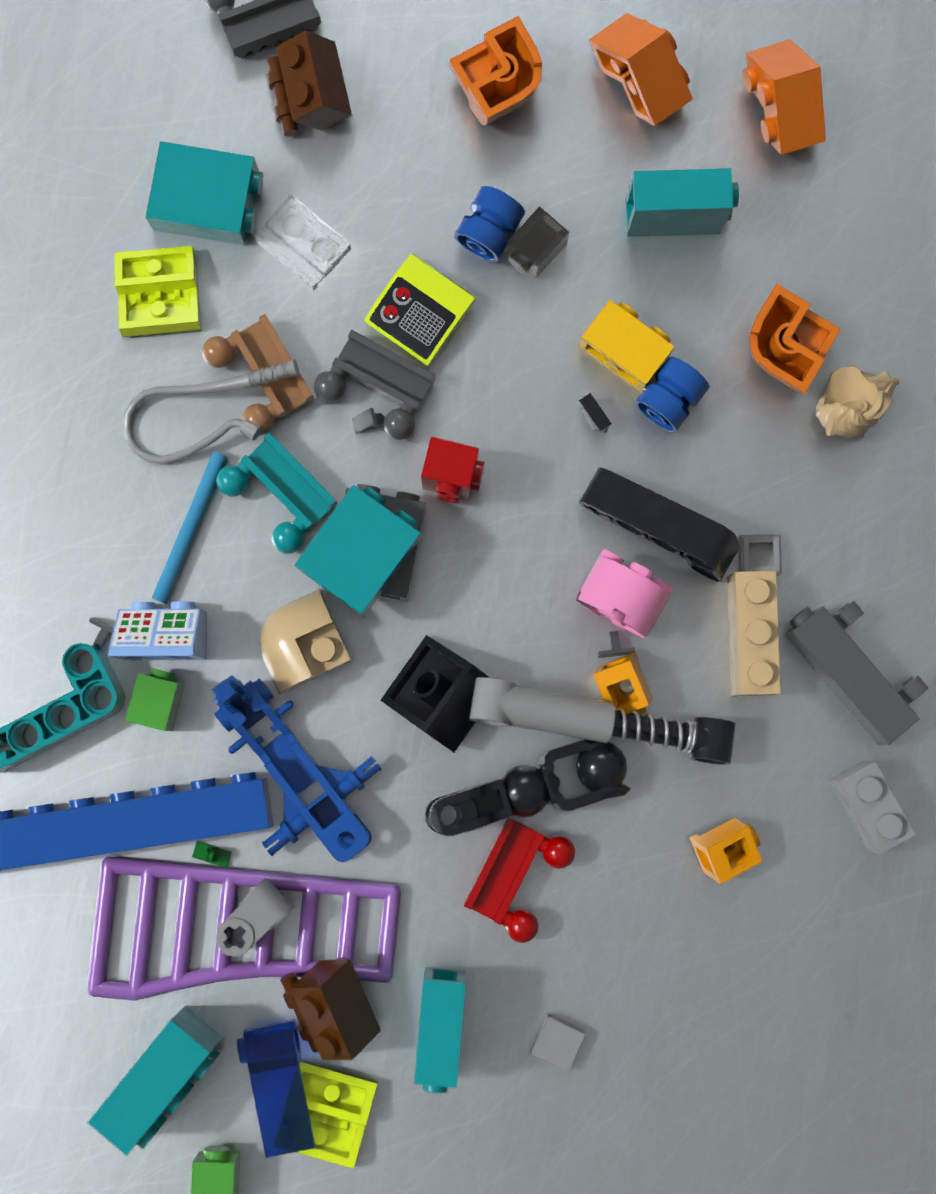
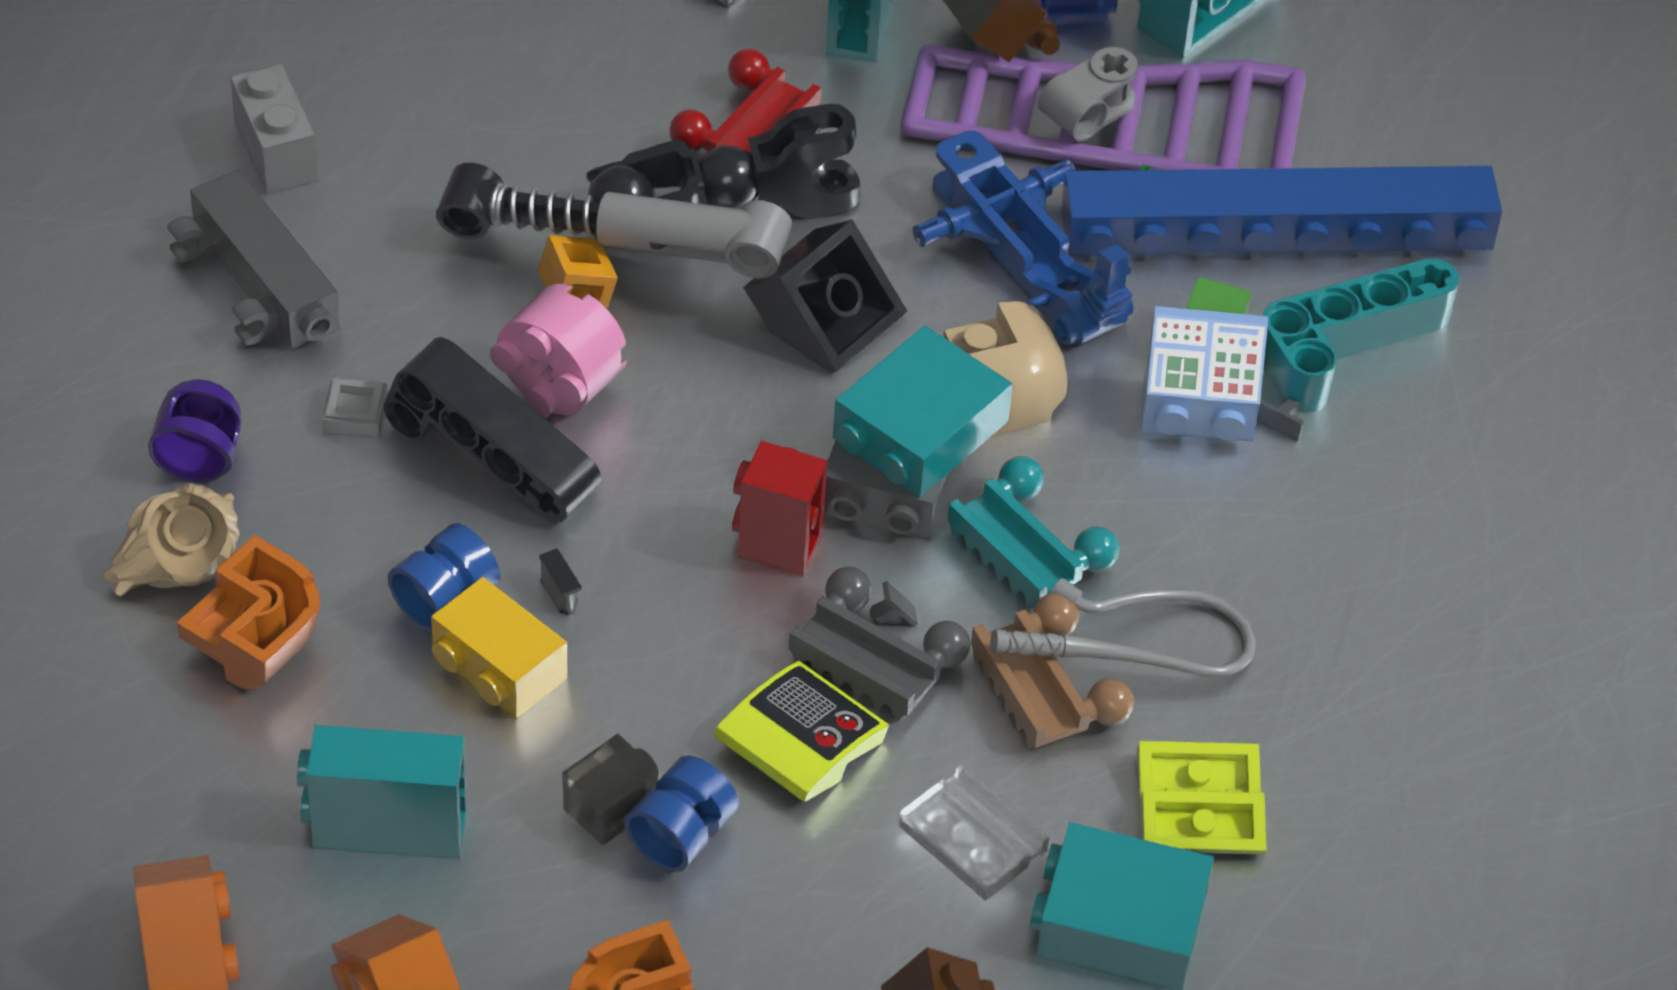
camera: 175 degrees left, 35 degrees down
dark azure bar [151,451,228,604] -> none
light orange brick [689,818,762,884] -> none
tan brick [727,571,781,696] -> none
none -> dark purple helmet [148,379,242,483]

